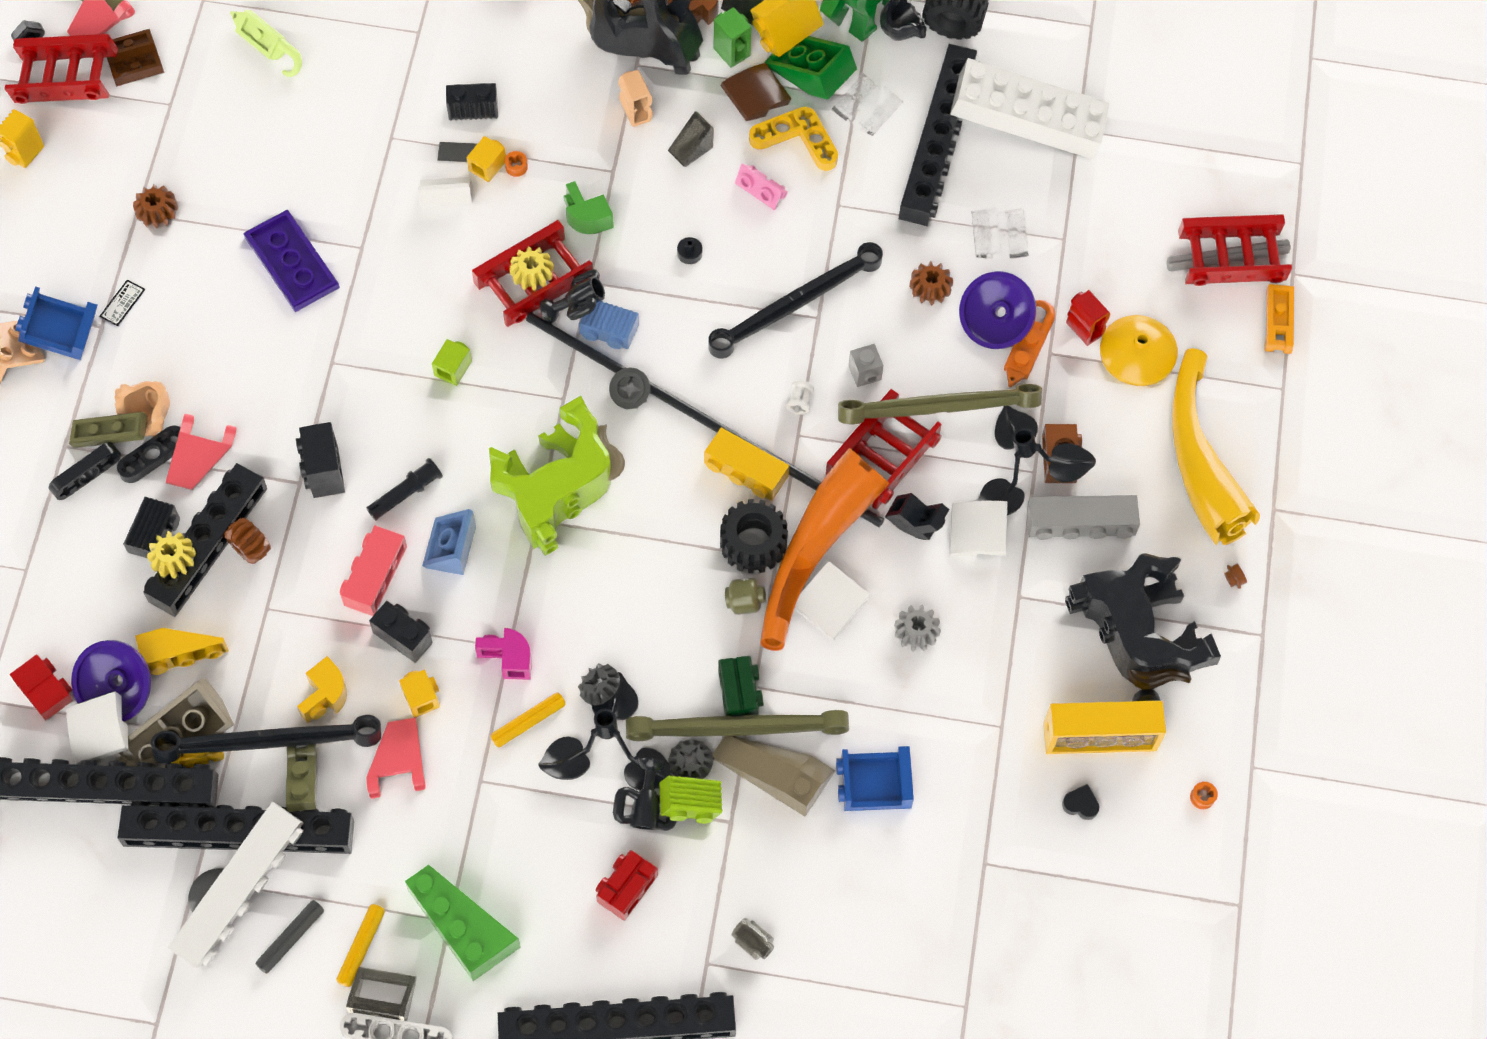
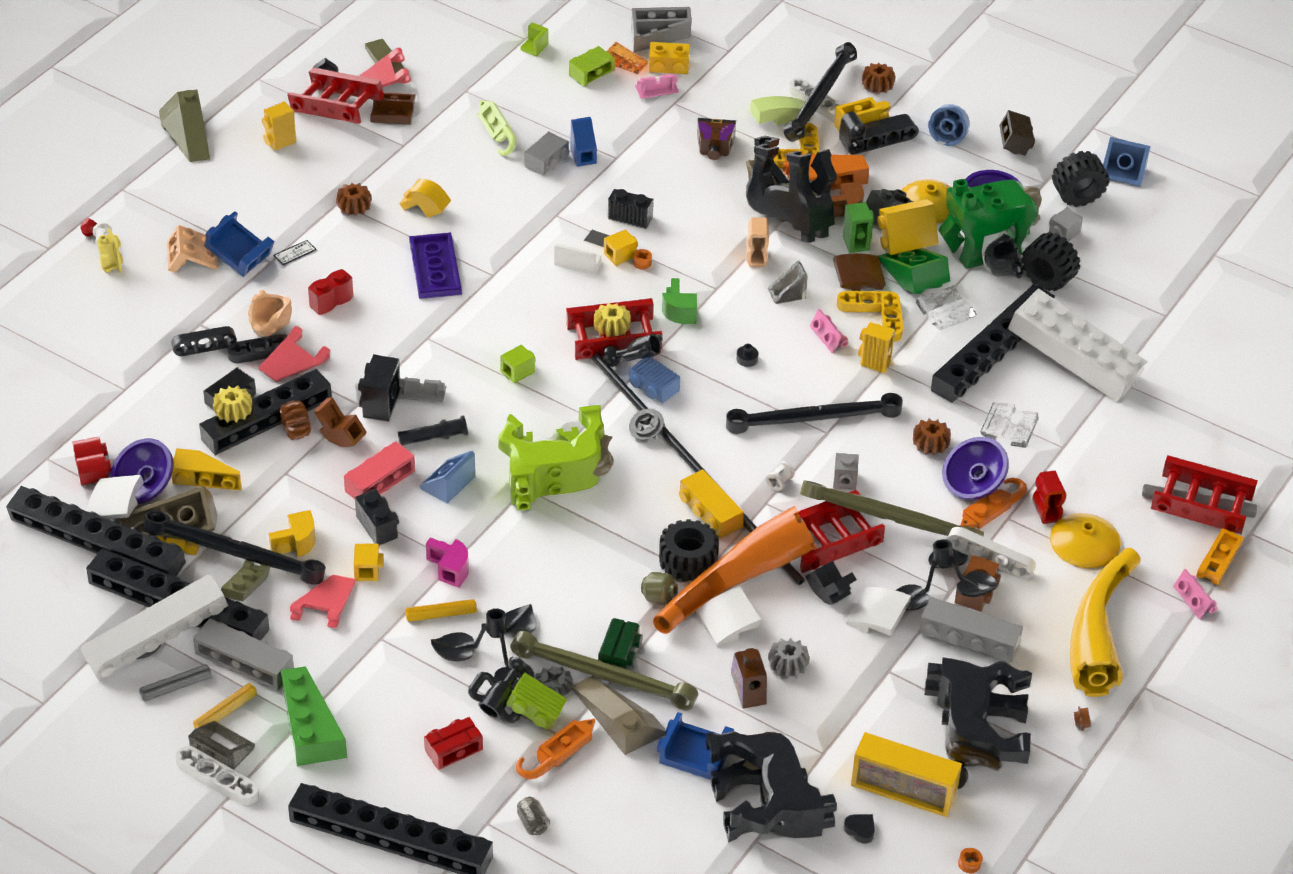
camera: 25 degrees right, 20 degrees down
olive tile [69,412,148,448] -> none
dark grey gear [577,663,620,705] -> none
none -> light grey brick [193,618,294,691]
none -> red brick [308,269,354,315]
none -> dark orange brick [313,397,367,447]
none -> yellow brick [399,179,452,218]
none -> light grey hinge [399,376,447,403]
none -> orange plate [515,718,595,780]
none -> light grey brick [524,131,570,176]
none -> blue slope [570,116,597,167]
none -> black piece [705,731,837,843]
none -> reddish brown torso [731,648,767,709]
none -> yellow brick [858,322,895,373]
none -> white beam [947,527,1036,579]
none -> bright pink hinge [1173,569,1217,619]

